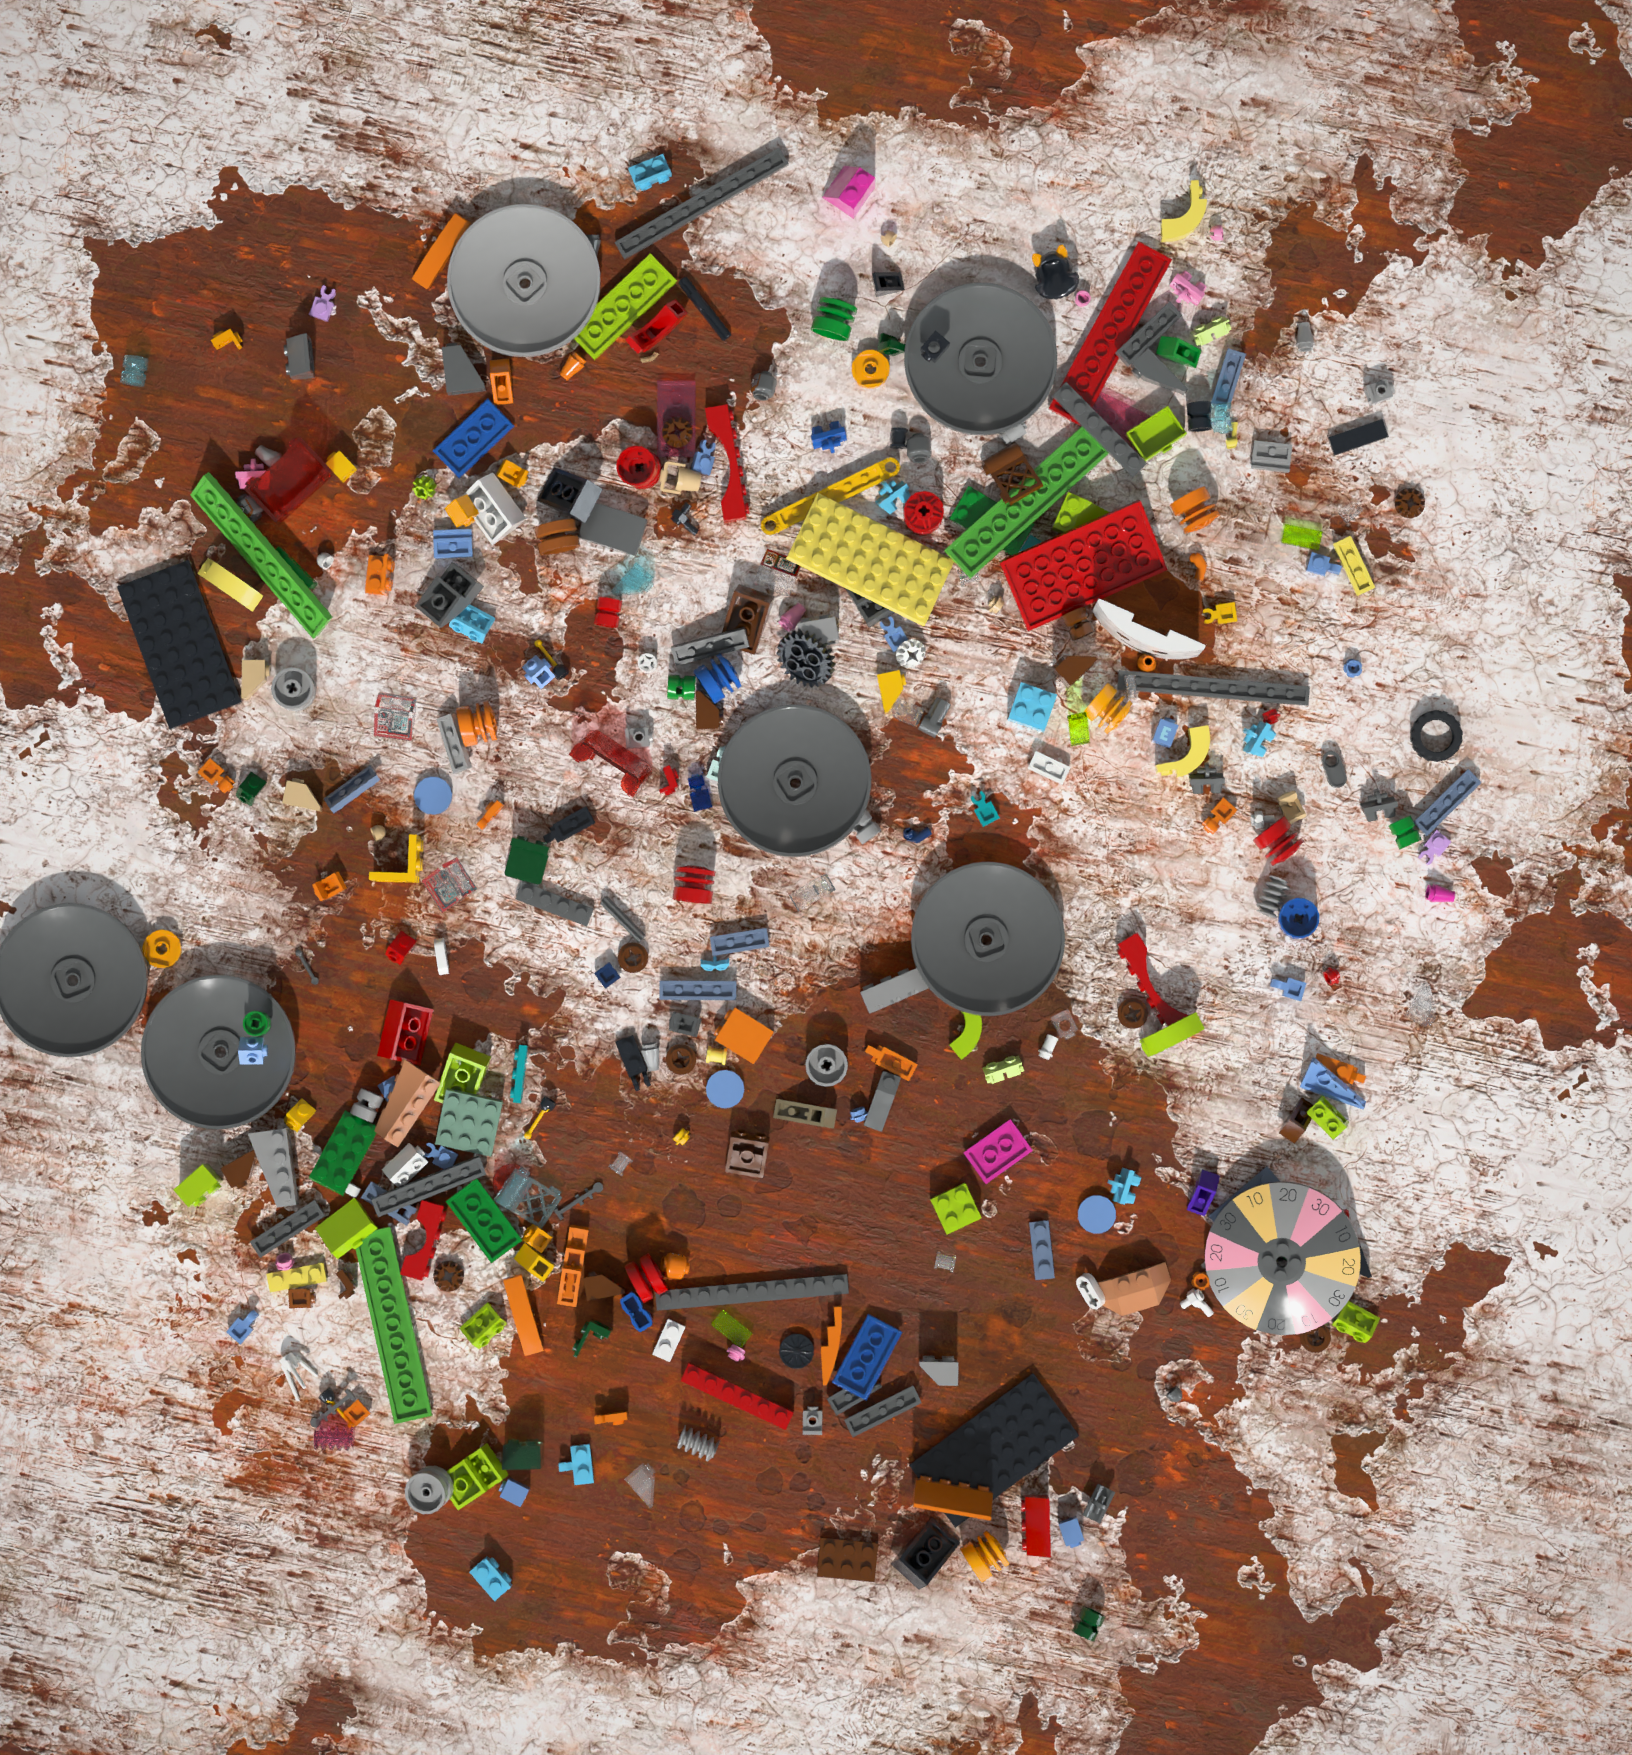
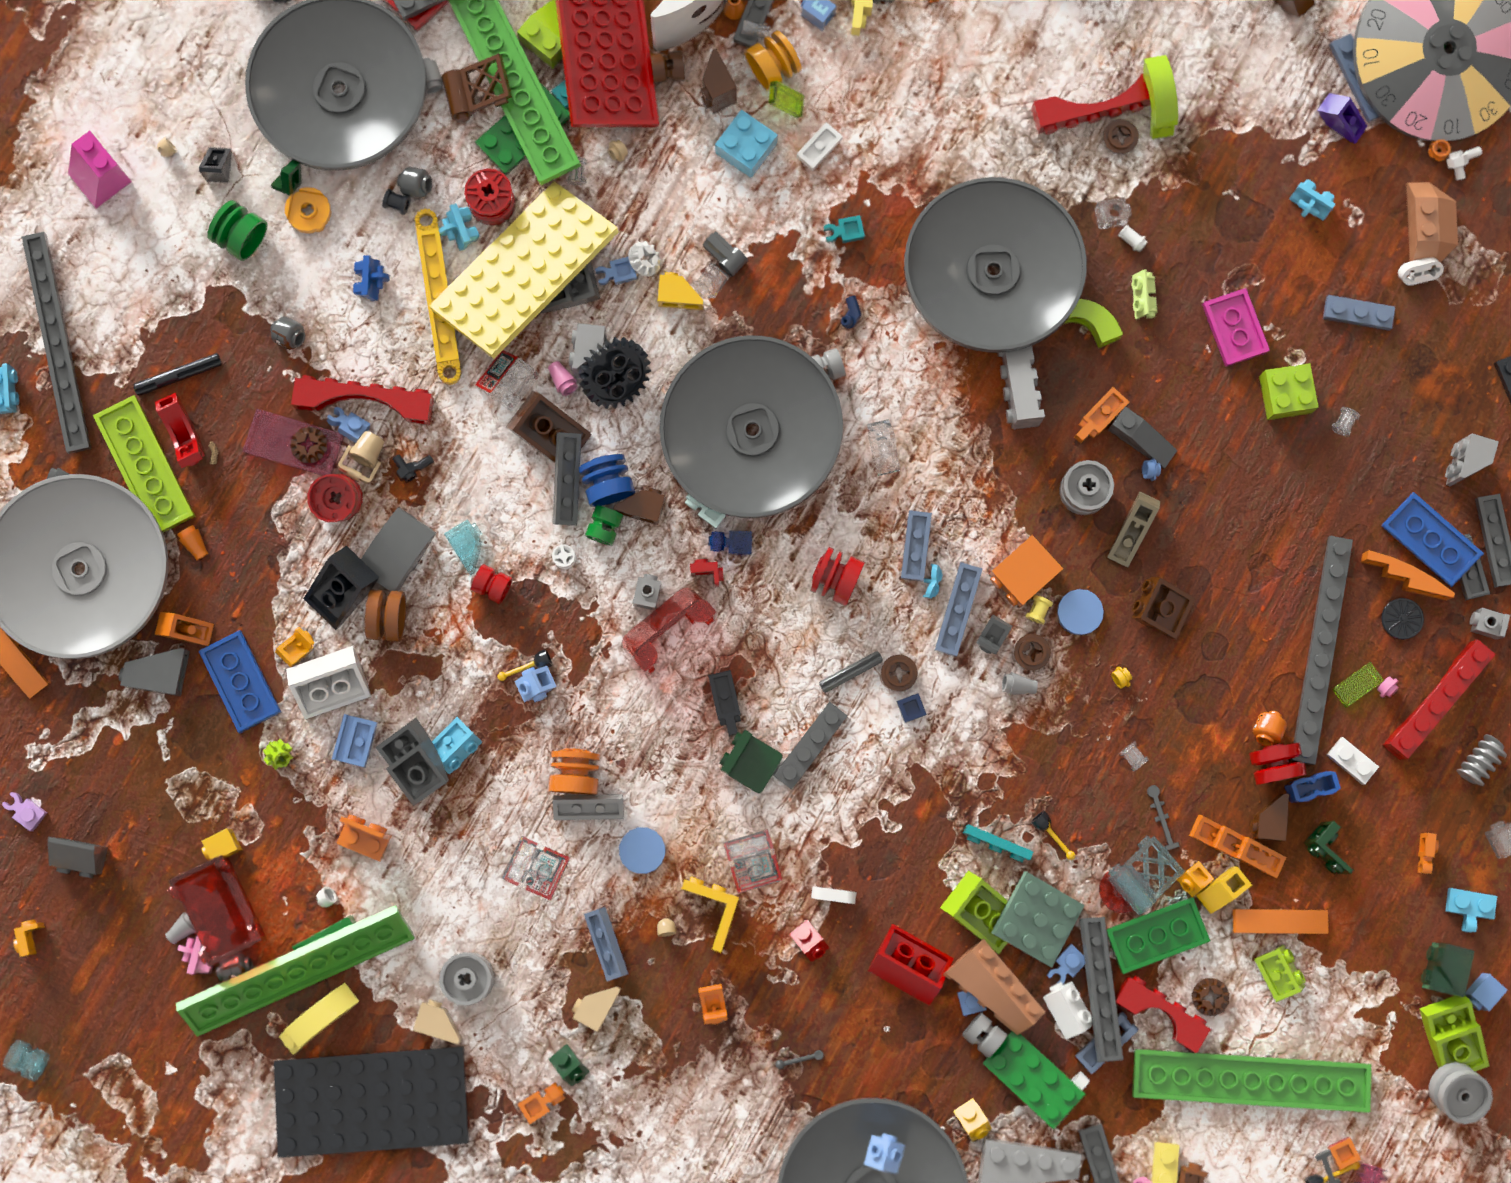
camera: 80 degrees left, 5 degrees down
green wheel [243,1011,271,1036] -> none
lime container [315,1198,378,1259] -> none
reddish brown bracket [336,1268,357,1299] -> none
light orange brick [444,494,479,527] -> none
orange plate [476,800,504,830] -> none
black hinge [615,1035,651,1091] -> none
black brick [920,330,950,363] -> none
medium blue tile [1078,1195,1116,1234] -> none

